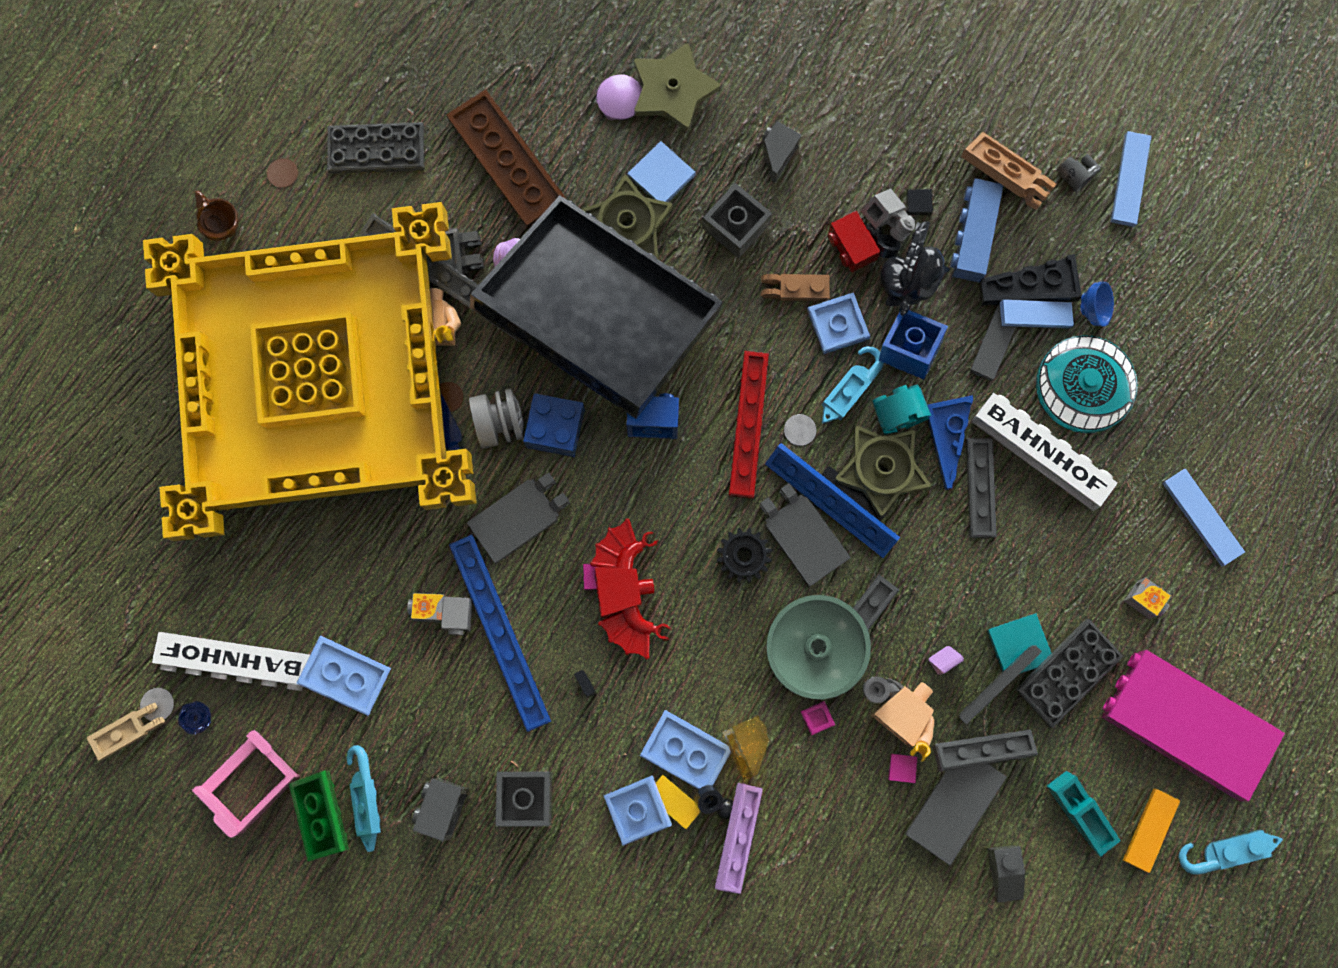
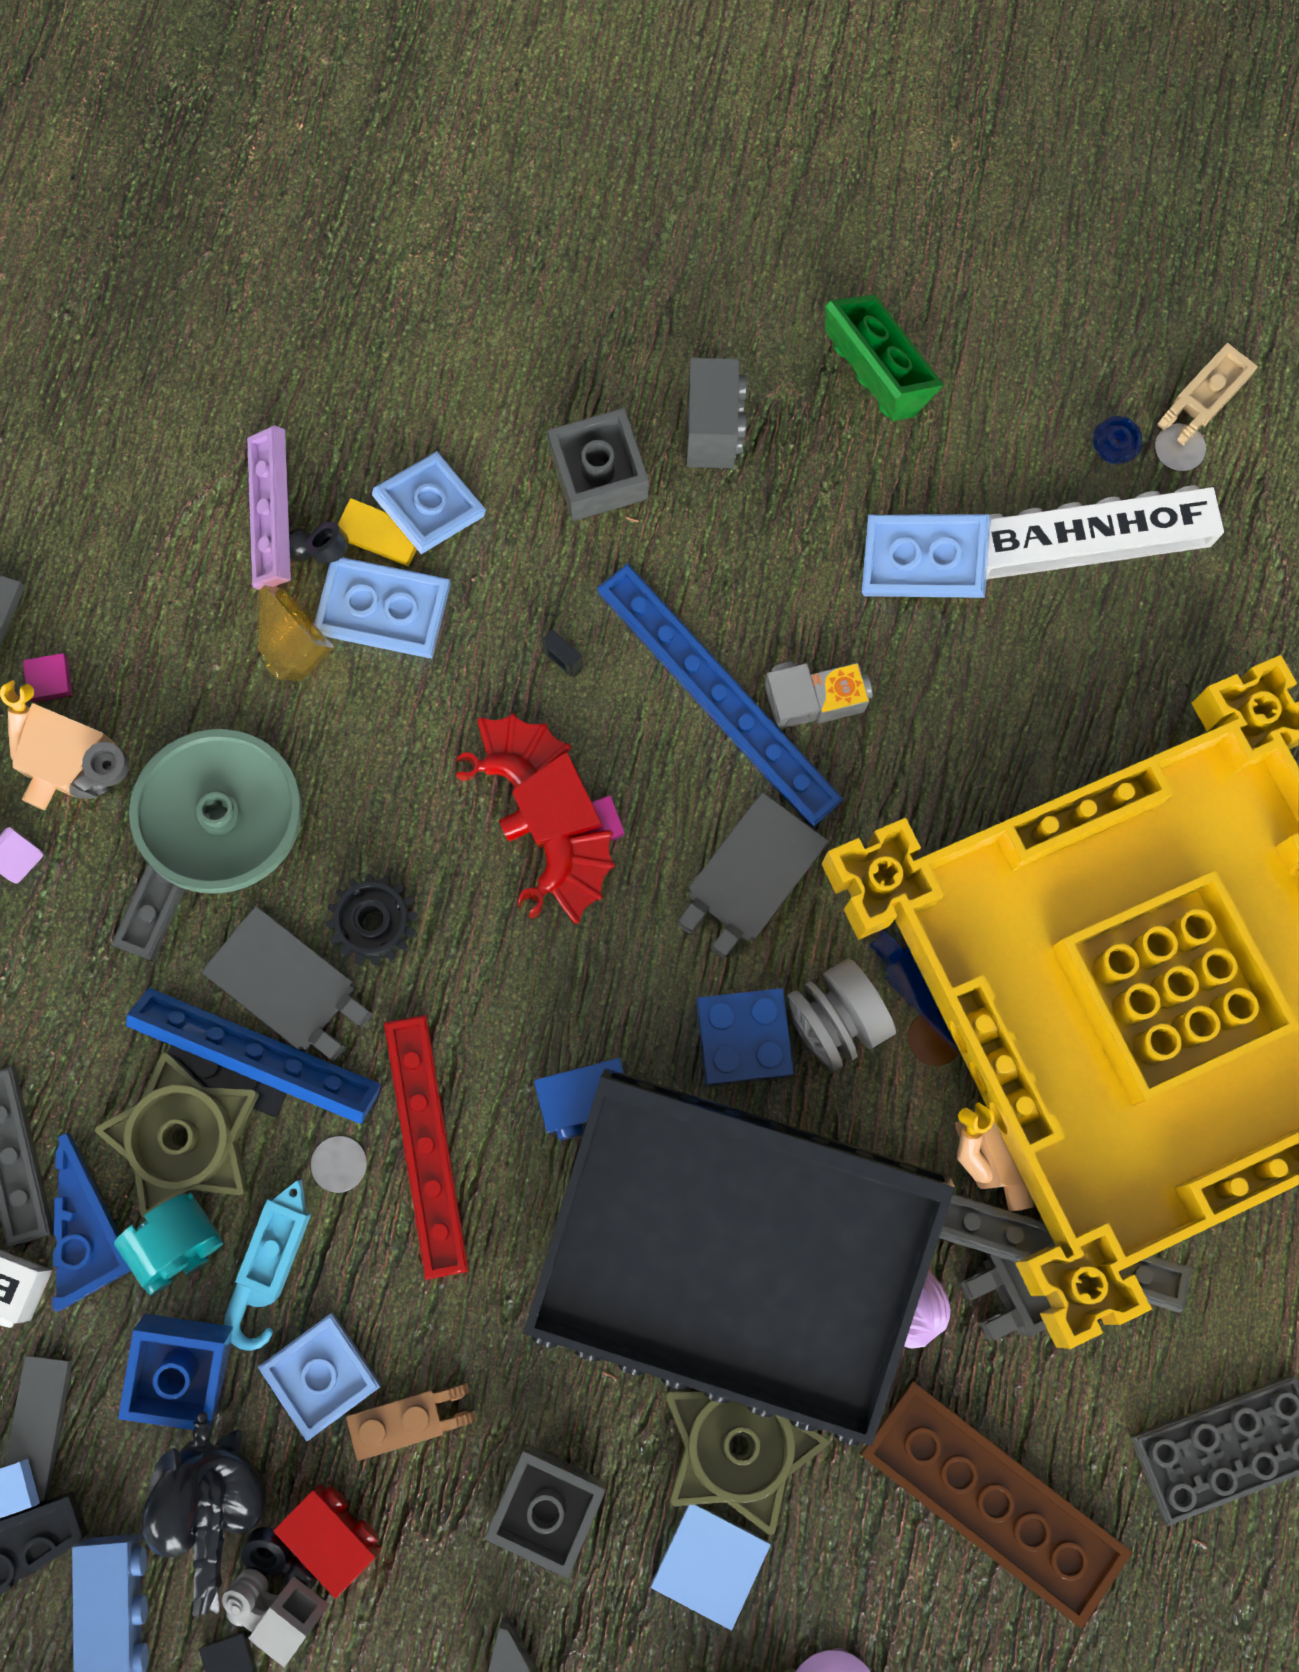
camera: 160 degrees right, 0 degrees up
bright pink piece [192,731,299,837] -> none
medium azure plate [347,745,380,852] -> none
dark pink tile [800,701,835,736] -> none

